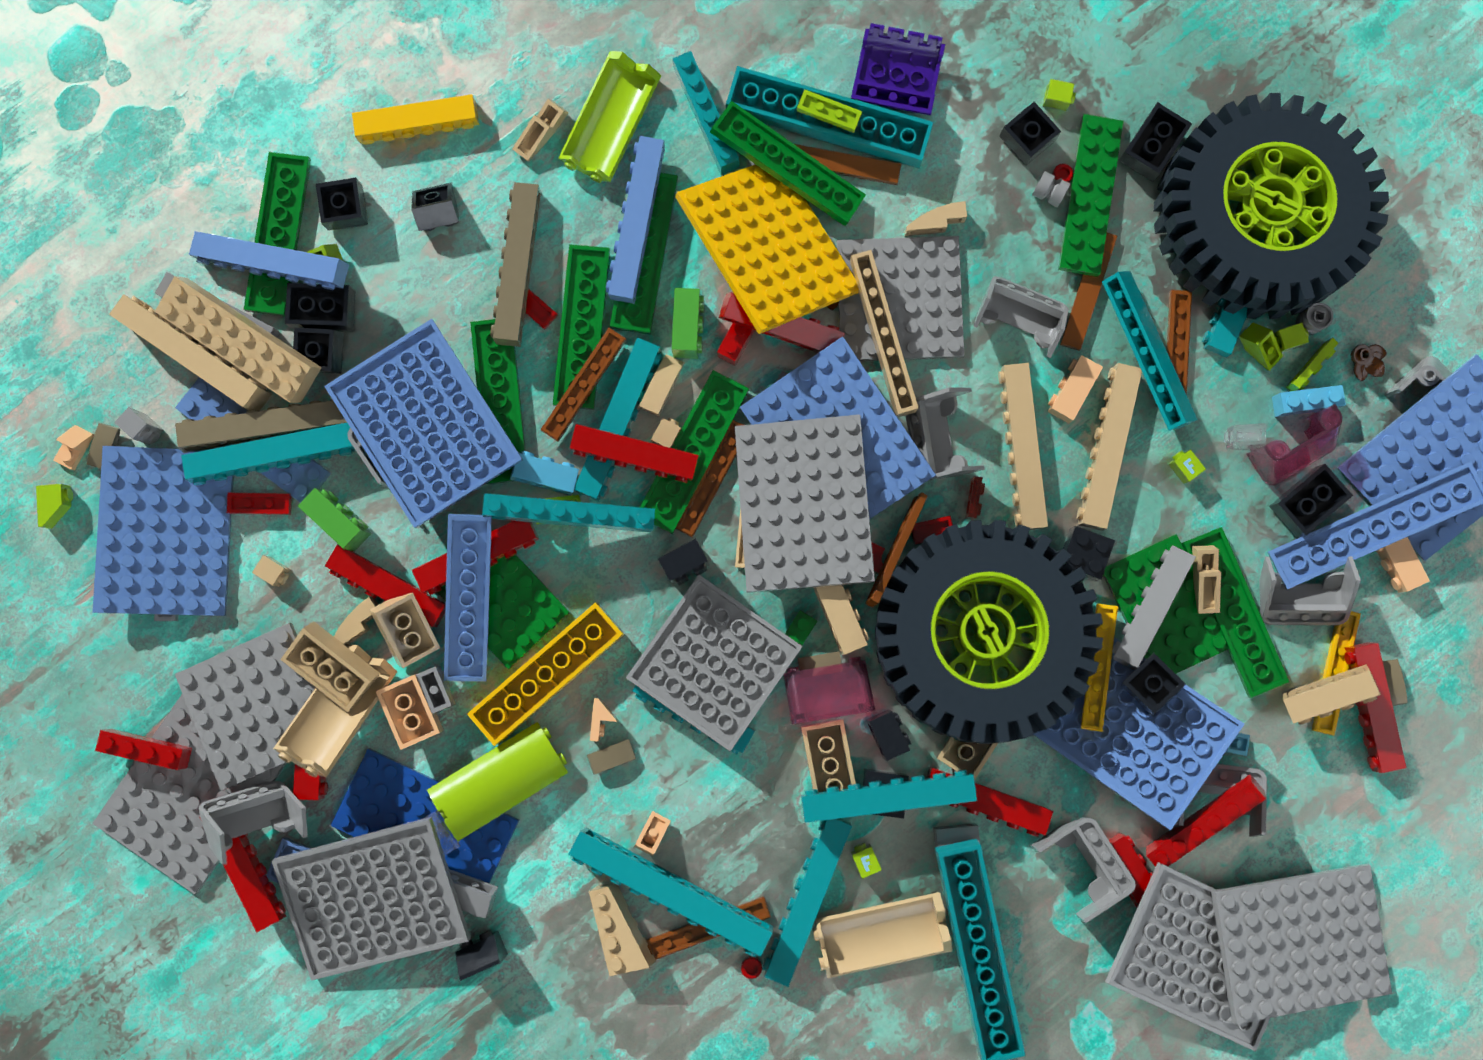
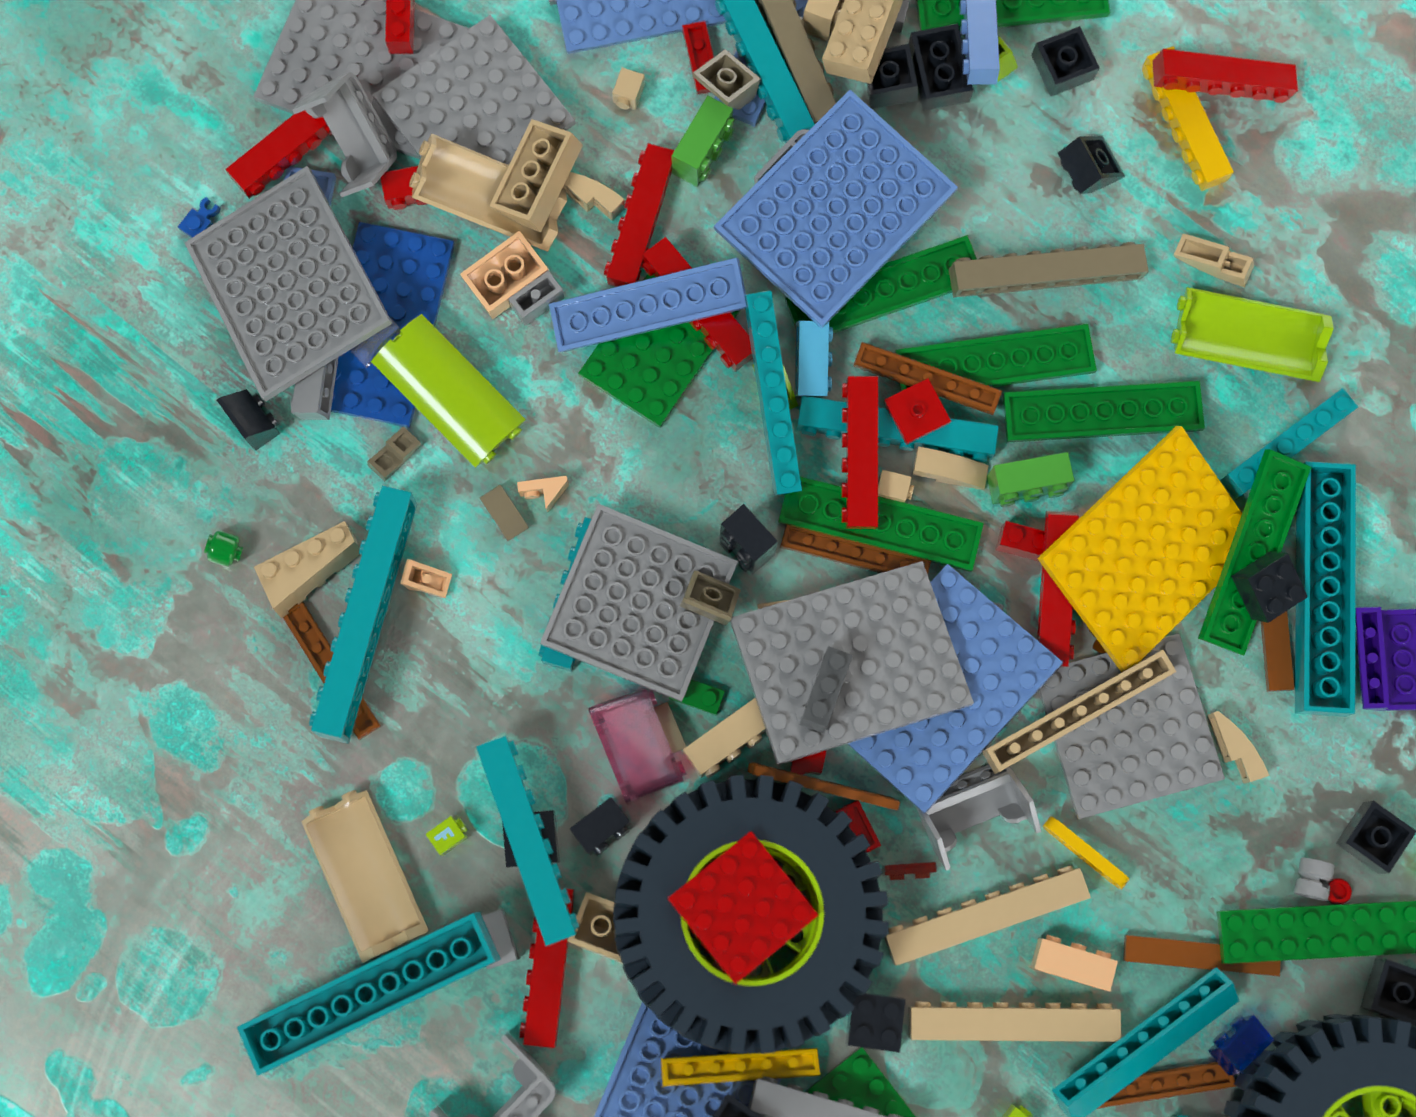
camera: 70 degrees right, 5 degrees down
tan slope [370,593,440,668] -> none
yellow brick [467,602,625,746] -> none
red tile [525,289,558,330] -> none
medium blue brick [606,136,665,304] -> none
red tile [741,956,762,979] -> none
teal brick [762,819,852,987] -> none
lime plate [797,89,862,133] -> none
tan brick [801,719,856,792] -> none
light grey windscreen [973,276,1069,358] -> none
none -> blue plate [178,197,220,238]
none -> green head [204,531,243,567]
none -> dark tan slope [367,426,421,482]
none -> red plate [668,831,819,985]
none -> dark tan slope [680,570,741,626]
none -> dark tan slope [692,49,761,110]
none -> dark grey brick [799,646,853,734]
none -> red plate [883,378,951,445]
none -> yellow beam [1042,816,1130,890]
none -> red brick [1152,49,1298,103]
none -> clear blue brick [1208,1015,1274,1076]
none -> black brick [1231,551,1308,623]

